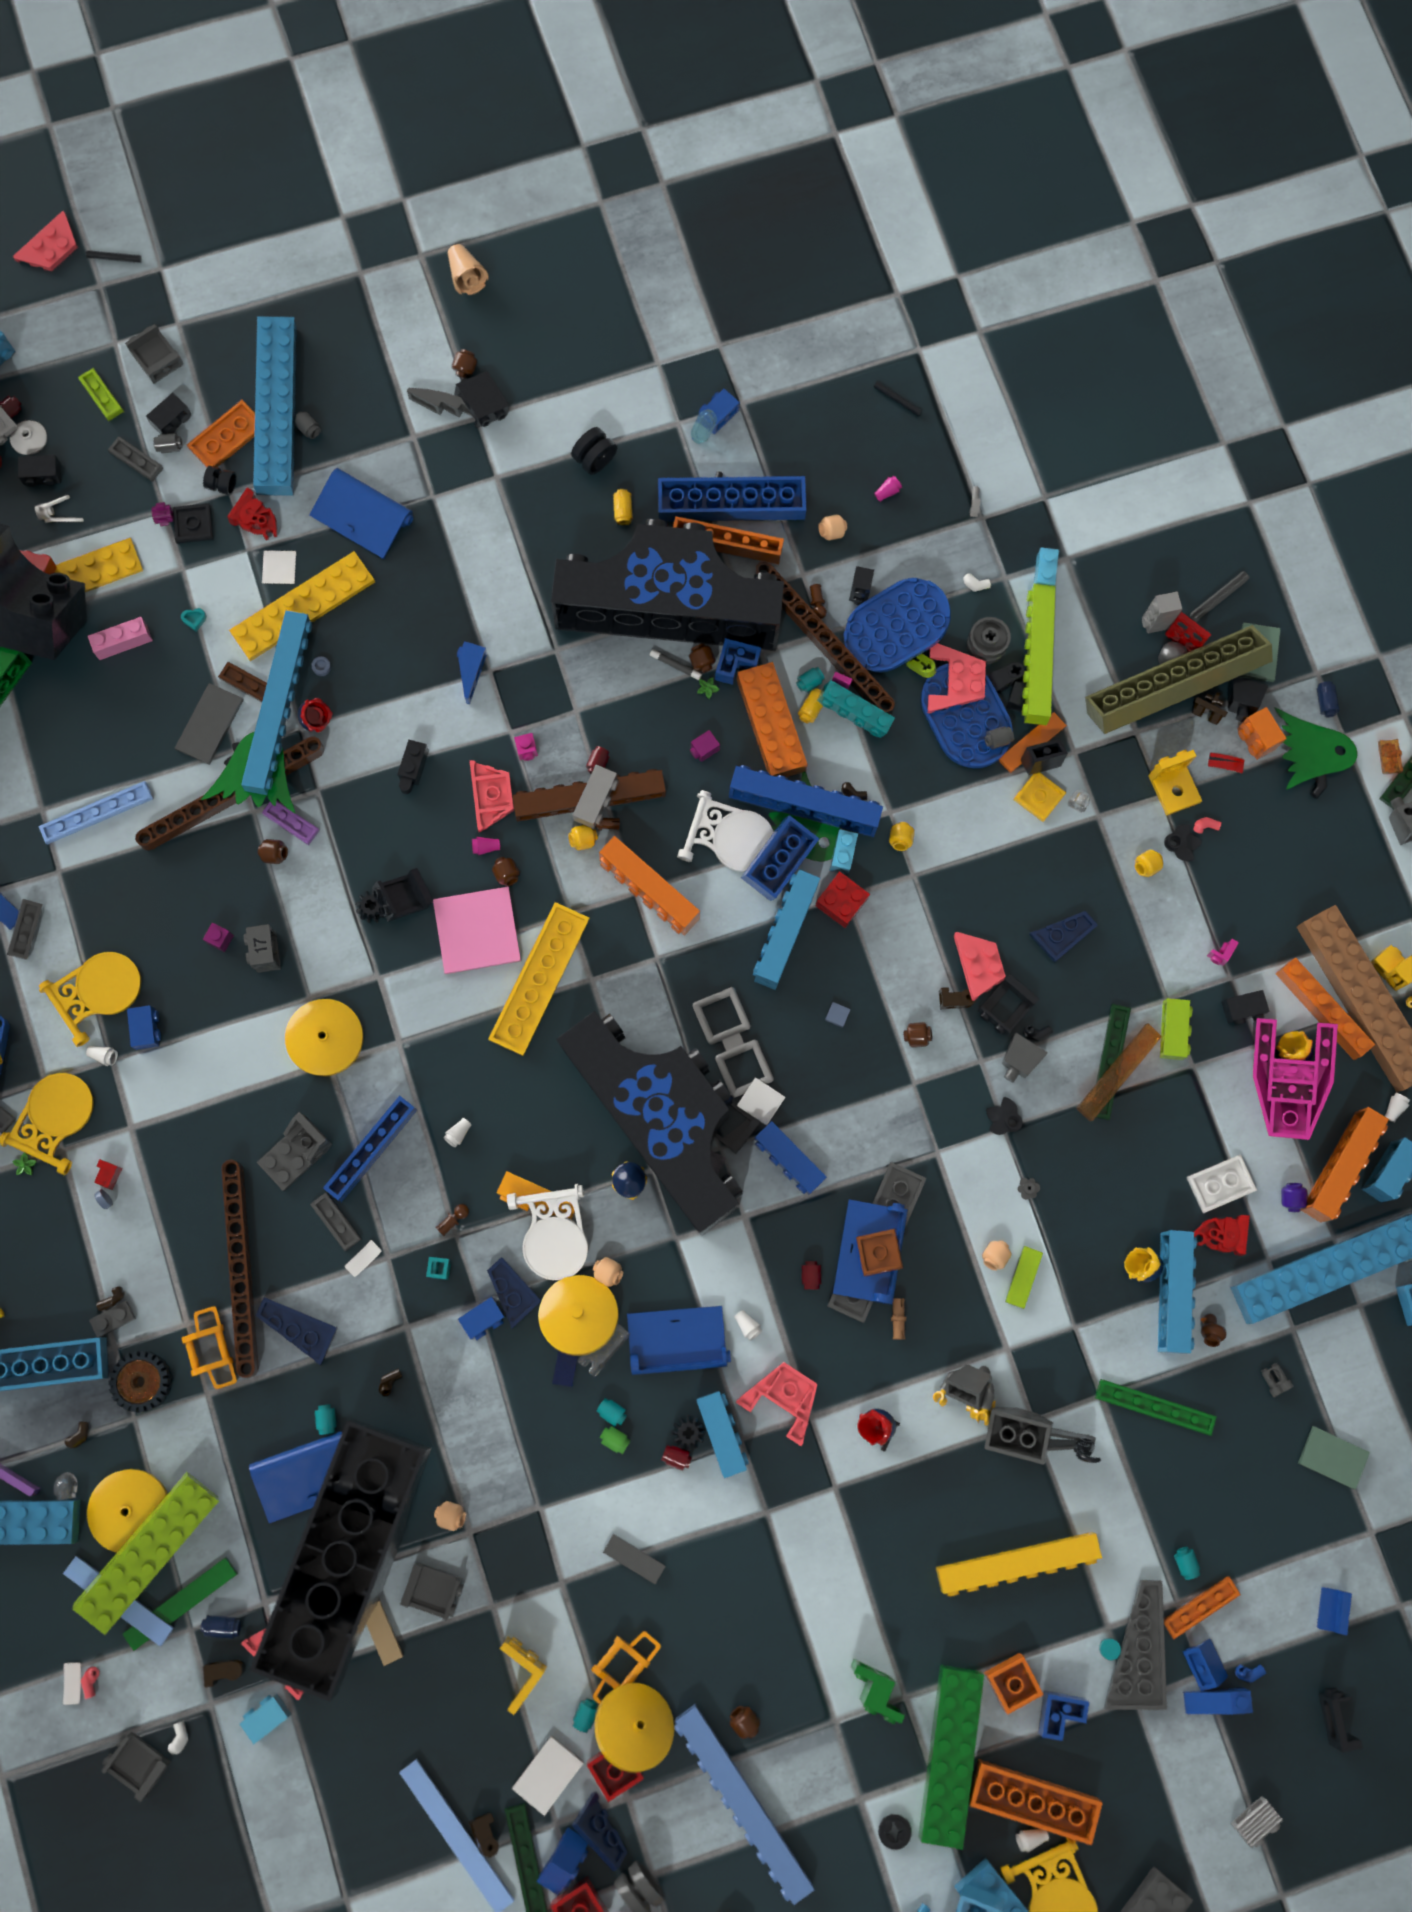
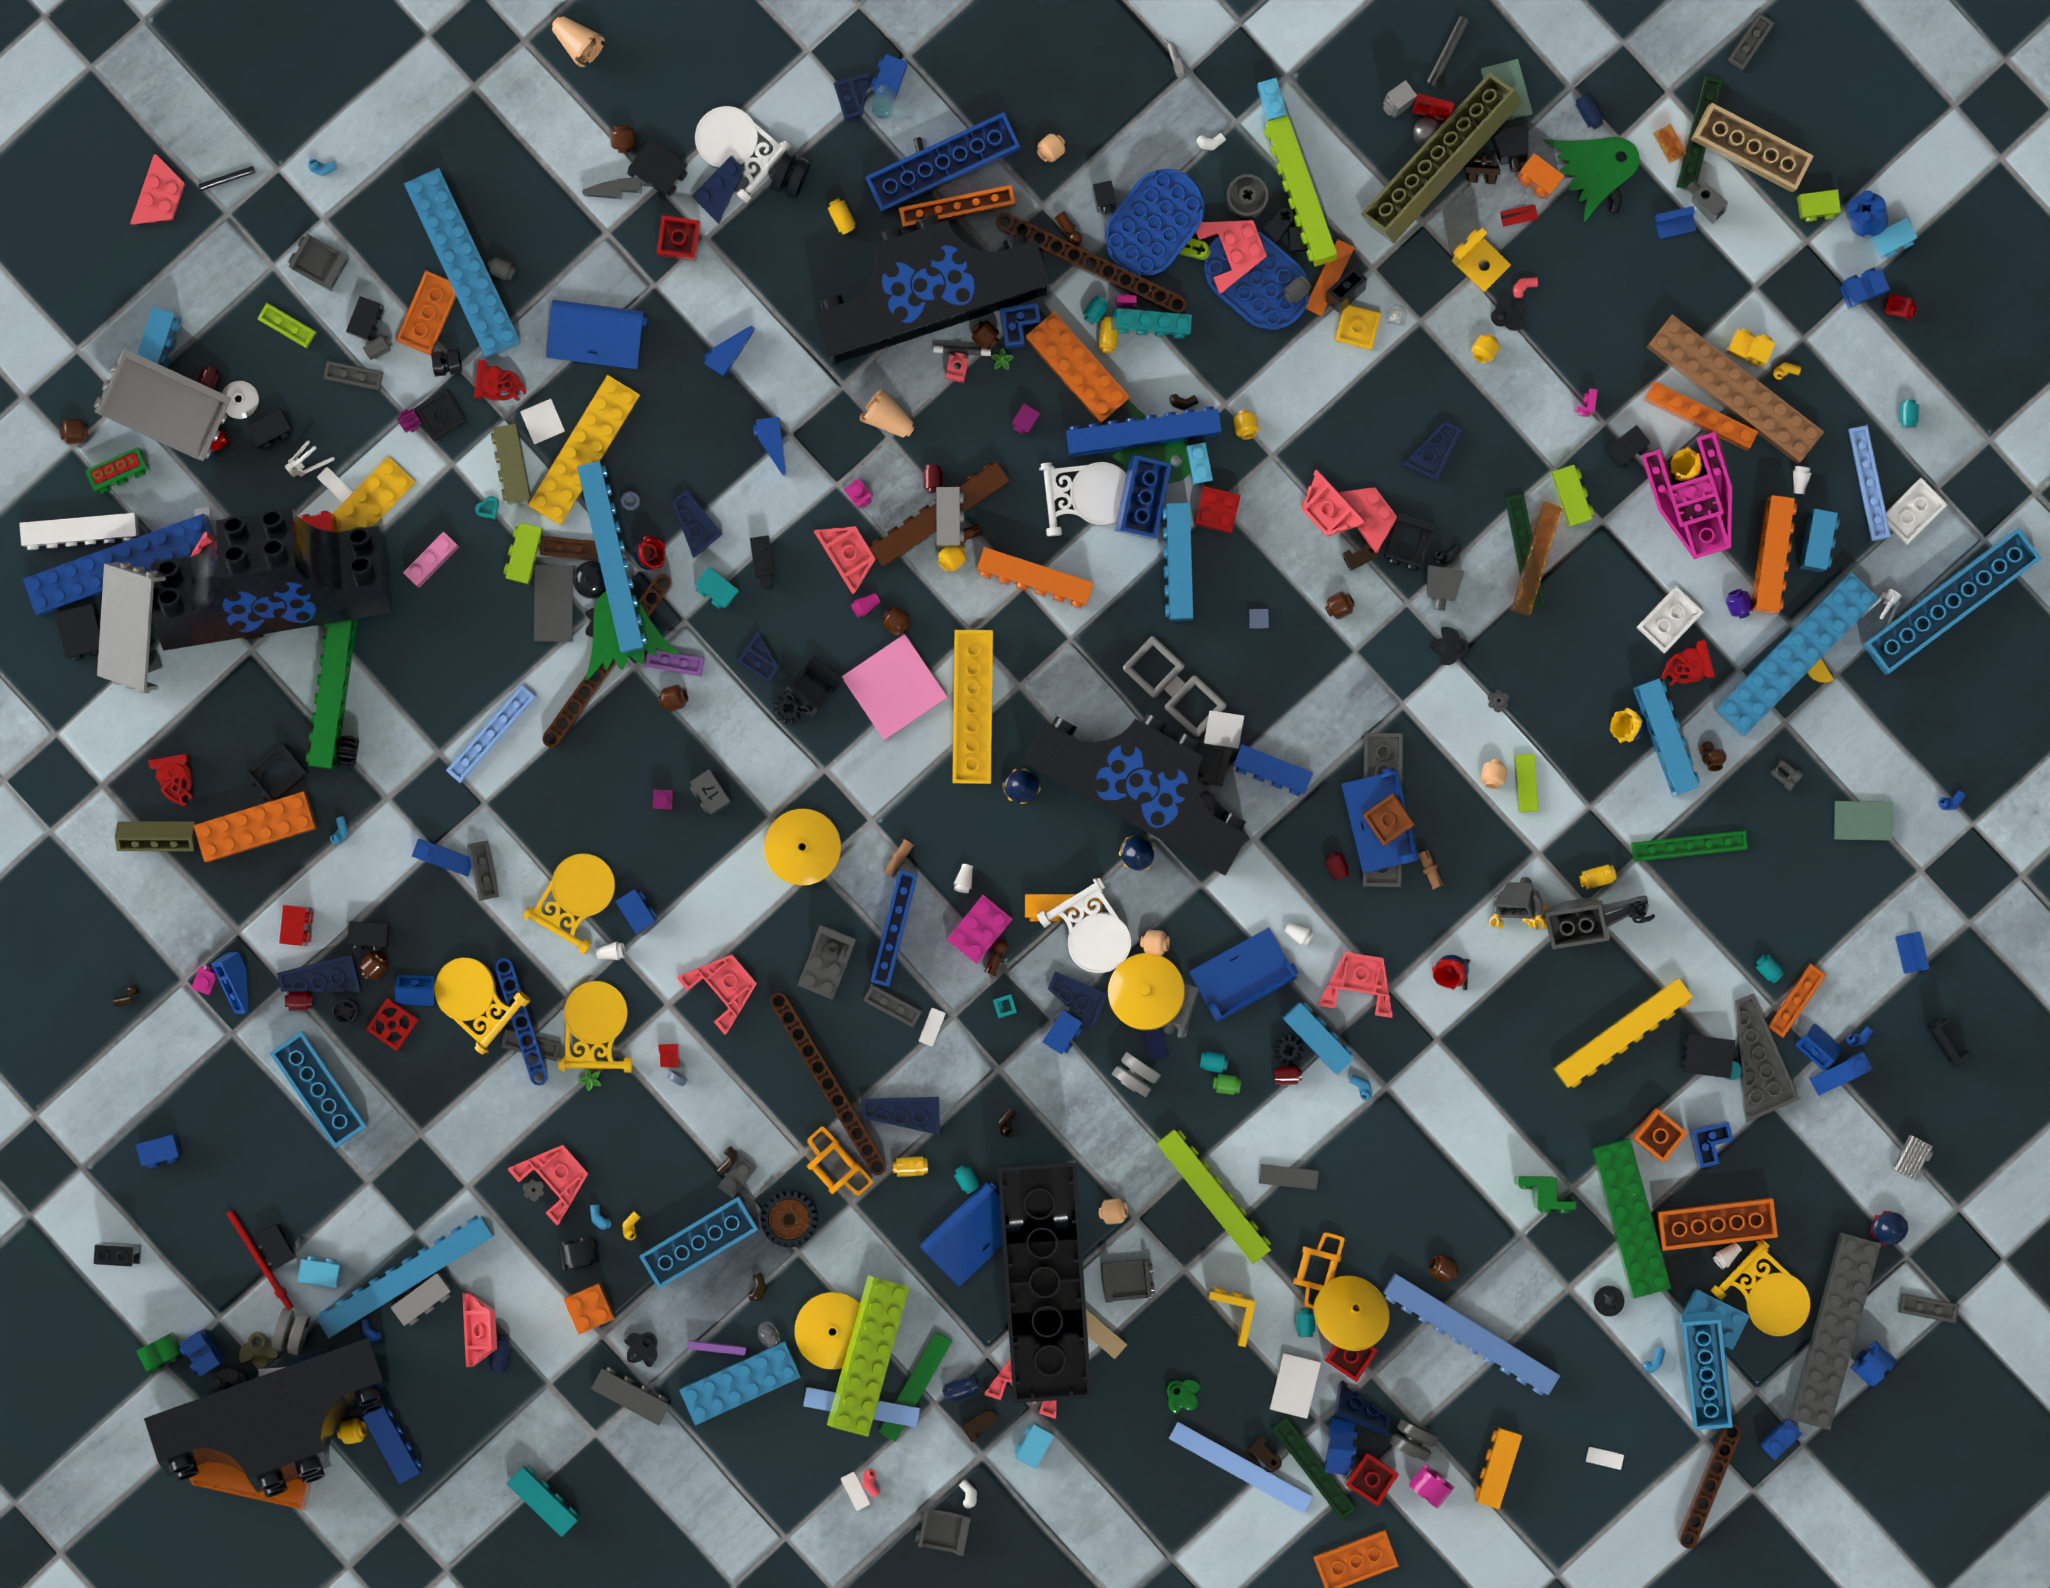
camera: 20 degrees left, 10 degrees up
dark pink cone [874,476,902,502] -> none
none -> dark azure arm [308,159,338,176]
none -> white sticker [317,467,353,502]
none -> olive brick [491,424,531,505]
none -> lime brick [504,522,544,585]
none -> black cylinder [573,561,606,599]
none -> red brick [657,215,701,262]
none -> dark blue wing [672,490,723,559]
none -> coral wing [677,954,757,1035]
none -> dark blue wing [692,156,746,224]
none -> teal brick [694,567,740,609]
none -> white piece [695,106,793,204]
none -> blue slope [703,326,755,378]
none -> dark blue wing [737,632,779,684]
none -> dark blue wing [833,72,870,120]
none -> light nougat cone [860,388,915,438]
none -> medium nougat pin [883,839,914,878]
none -> yellow head [892,1156,928,1177]
none -> coral brick [945,352,969,383]
none -> dark pink brick [947,895,1013,964]
none -> dark blue hair [1003,769,1041,804]
none -> light grey wheel [1112,1052,1161,1097]
none -> lime brick [1156,1129,1271,1264]
none -> green plate [1166,1379,1201,1414]
none -> coral wing [1301,470,1366,537]
none -> dark azure arm [1350,1074,1372,1101]
none -> yellow head [1579,864,1616,890]
none -> blue panel [1654,206,1696,239]
none -> black panel [1681,1034,1736,1079]
none -> yellow tile [1807,659,1834,683]
none -> dark blue hair [1871,1211,1908,1246]

